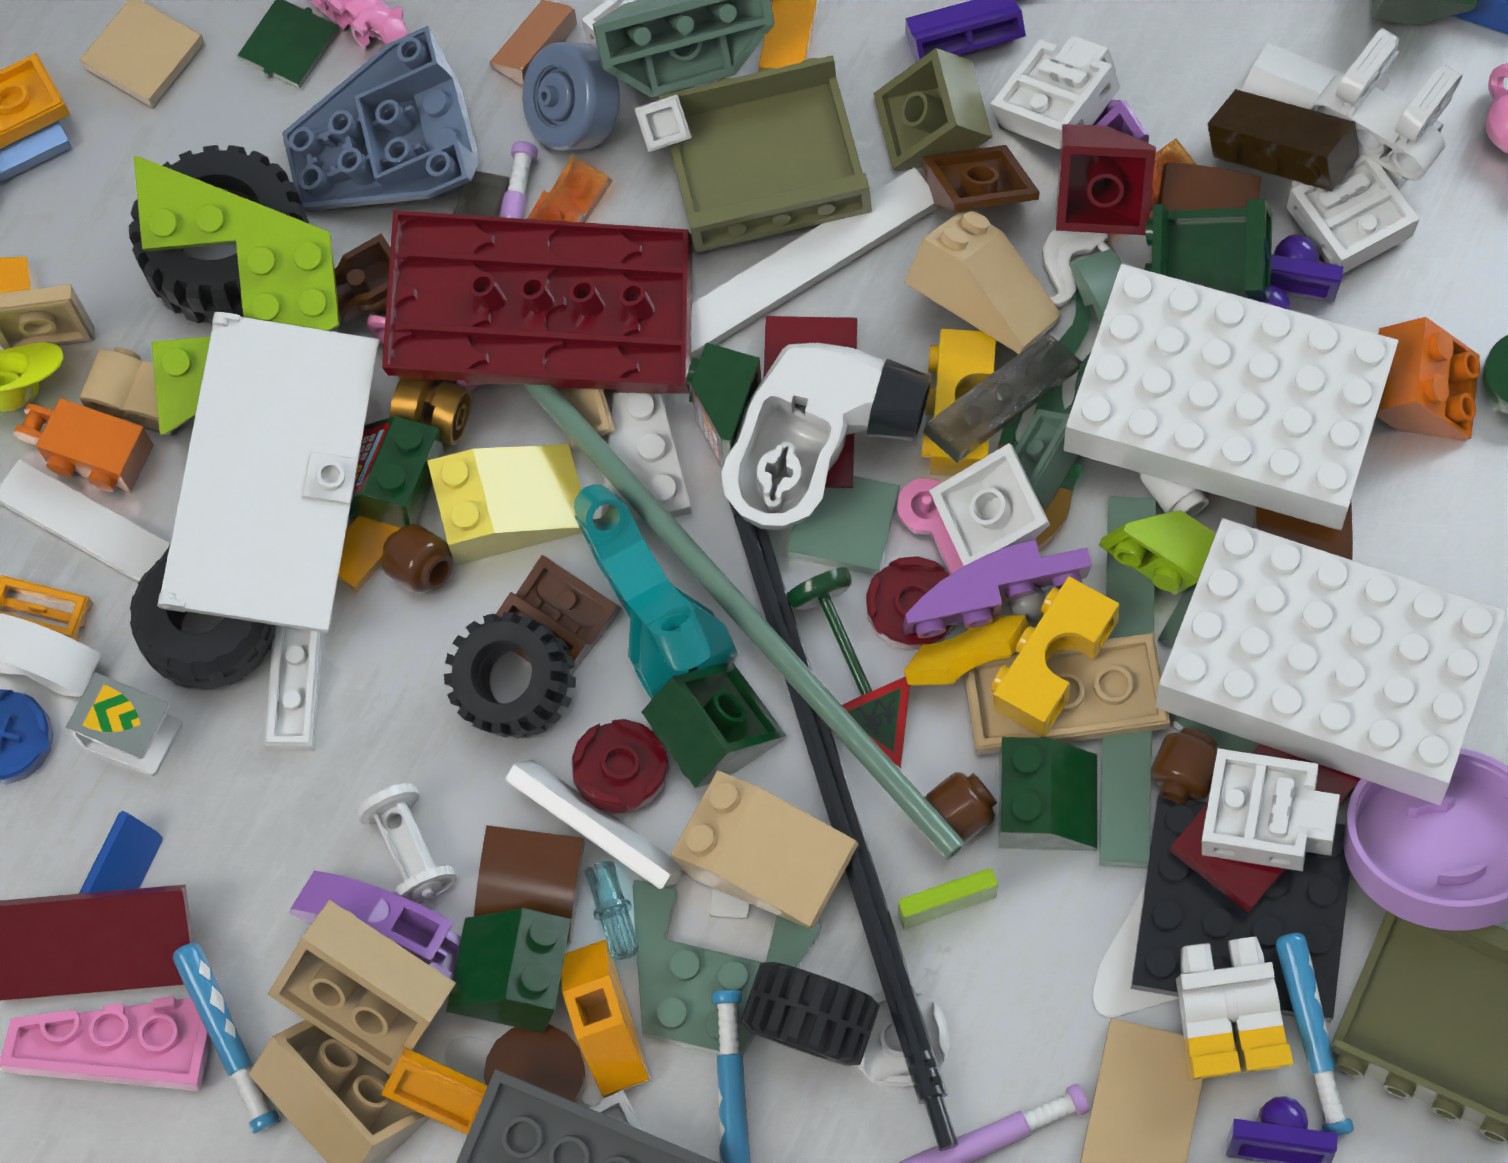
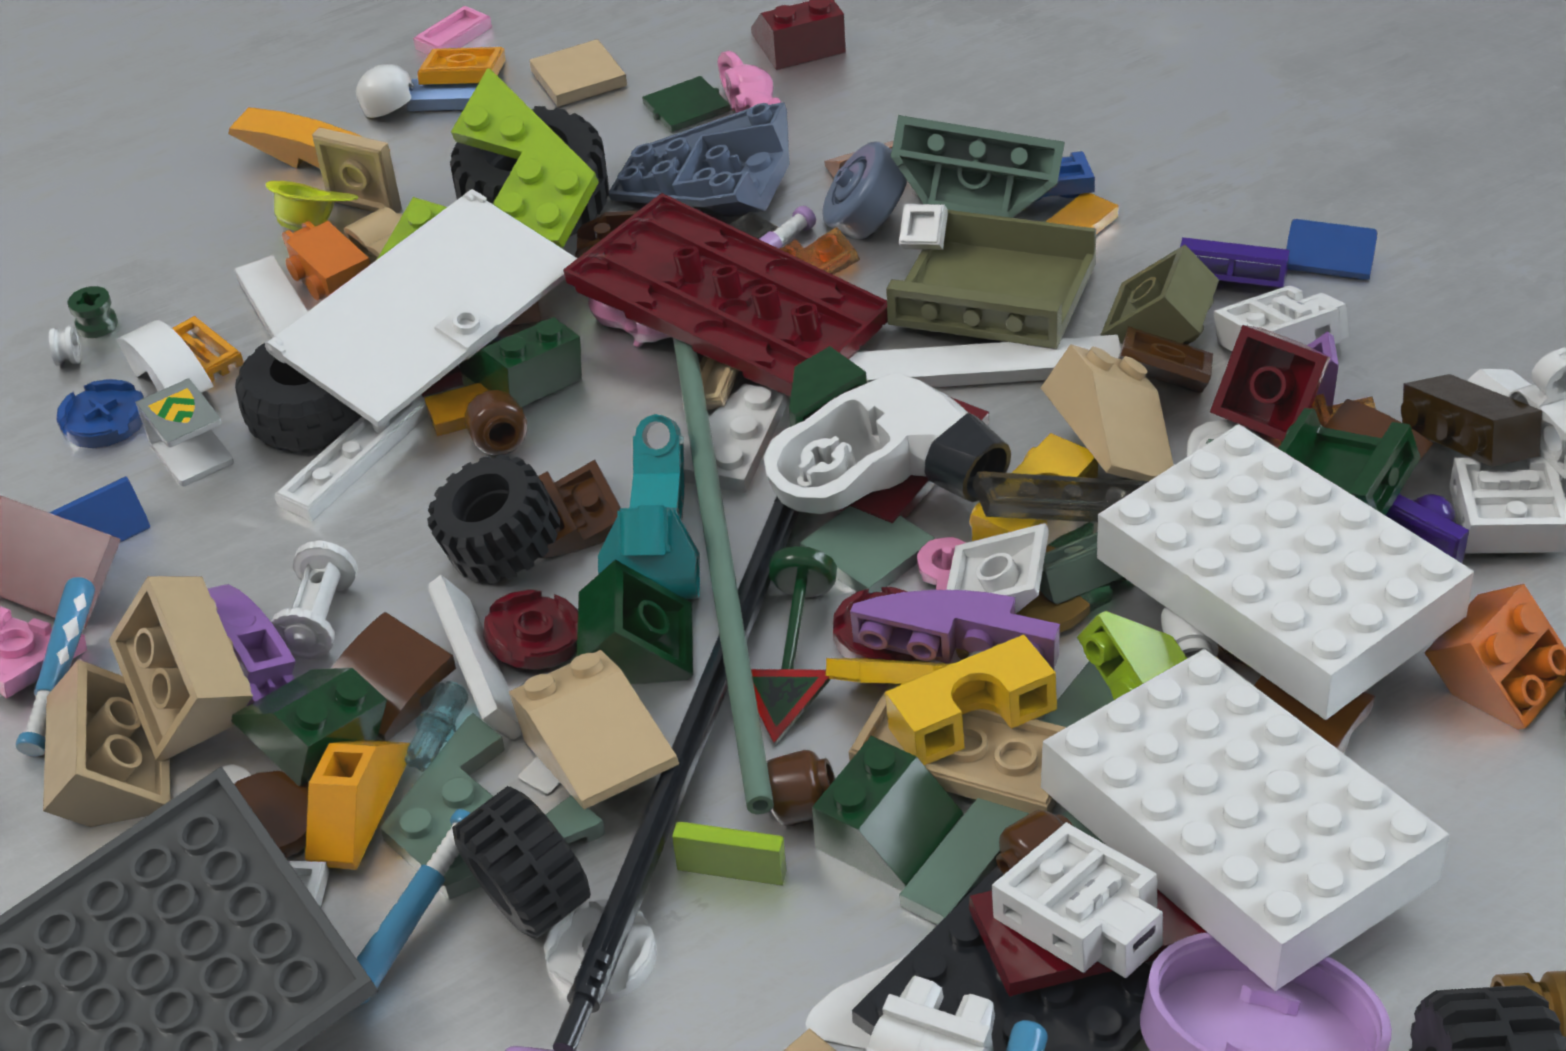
camera: 30 degrees right, 25 degrees down
light orange tile [381,1047,488,1135] -> none
pearl gold wheel [389,378,472,446] -> none
light yellow slope [427,444,582,565] -> none

